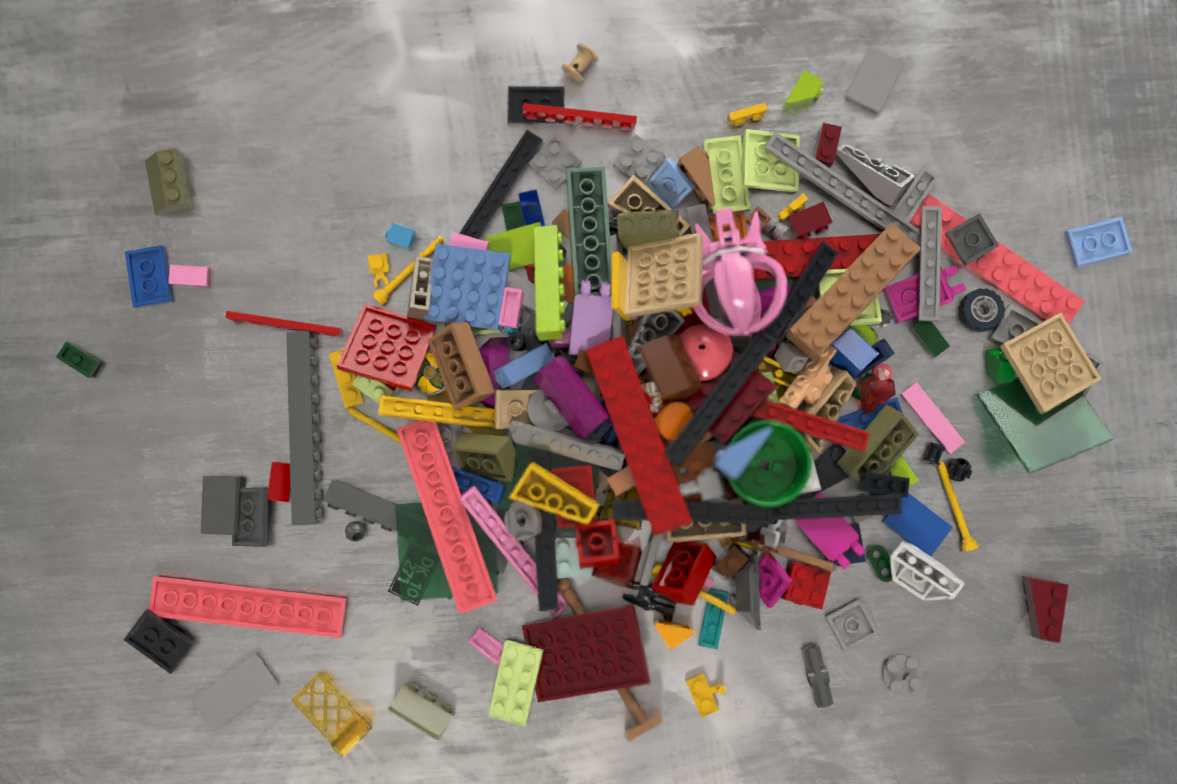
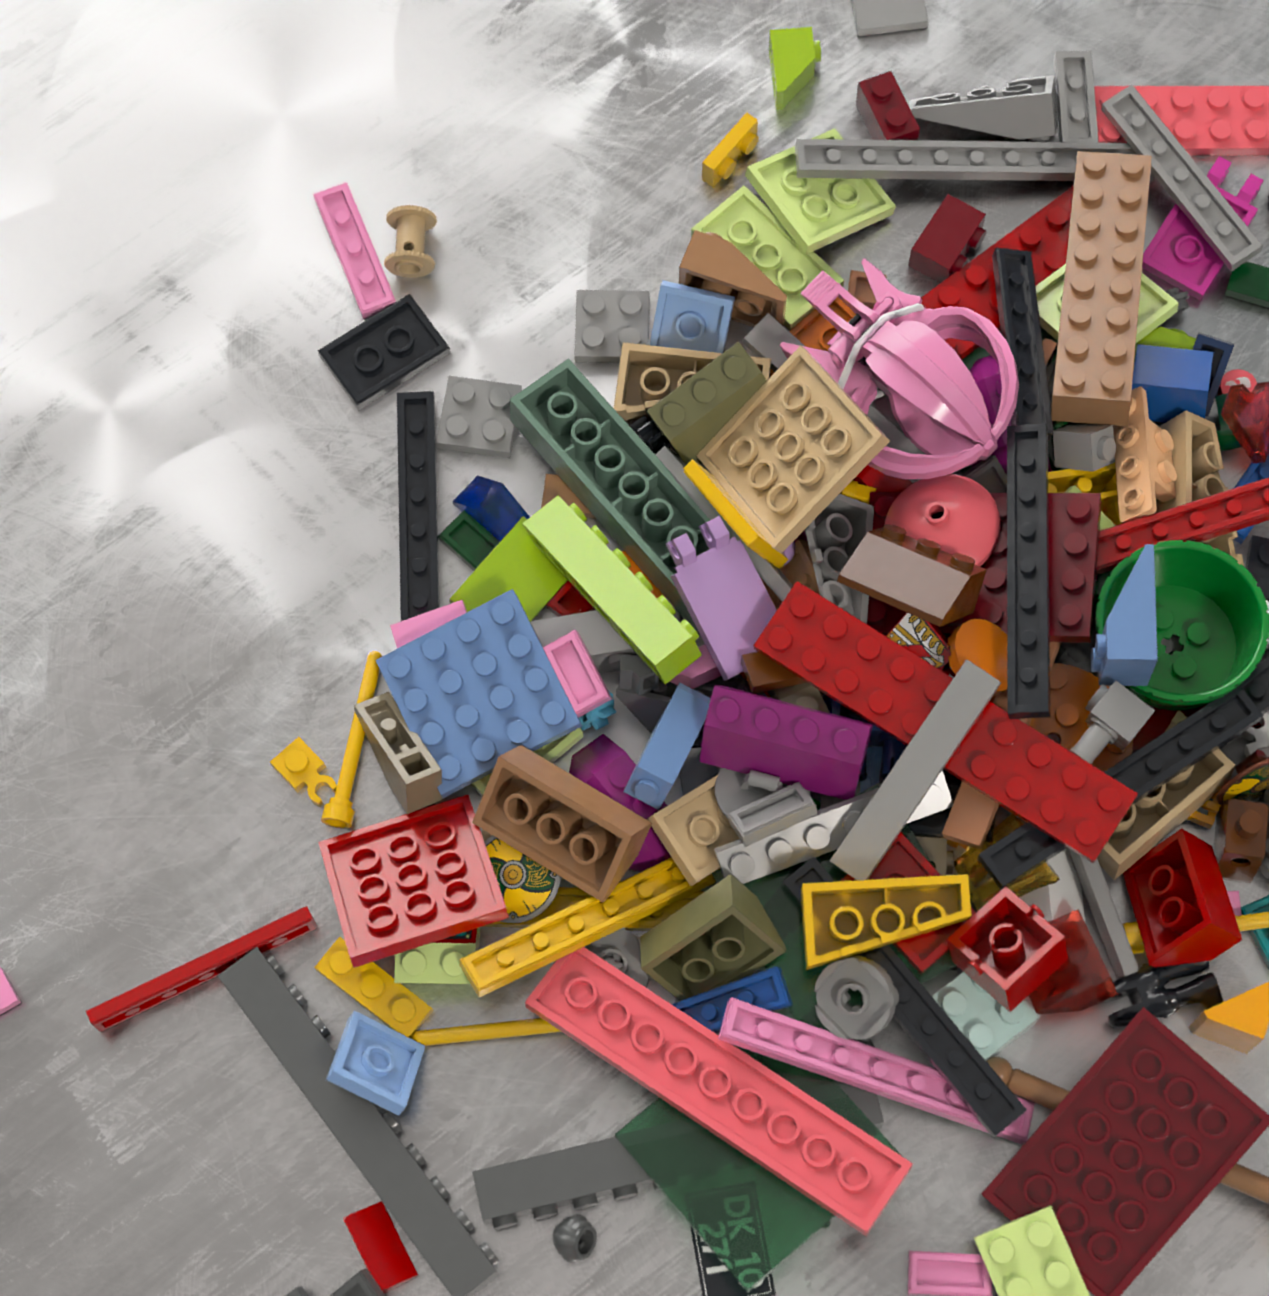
camera: 35 degrees left, 15 degrees down
dark azure brick [385,223,417,251] -> none
black bush [507,332,526,352] -> none
red plate [522,103,637,130] -> none
light grey wheel [763,215,789,240] -> none
yellow plate [777,193,808,222] -> none
dark grey plate [945,213,999,266] -> none
none -> bright pink tile [313,182,396,320]
none -> light blue plate [326,1010,425,1116]
none -> light grey tile [727,782,818,847]
none -> light grey tile [830,659,1001,881]

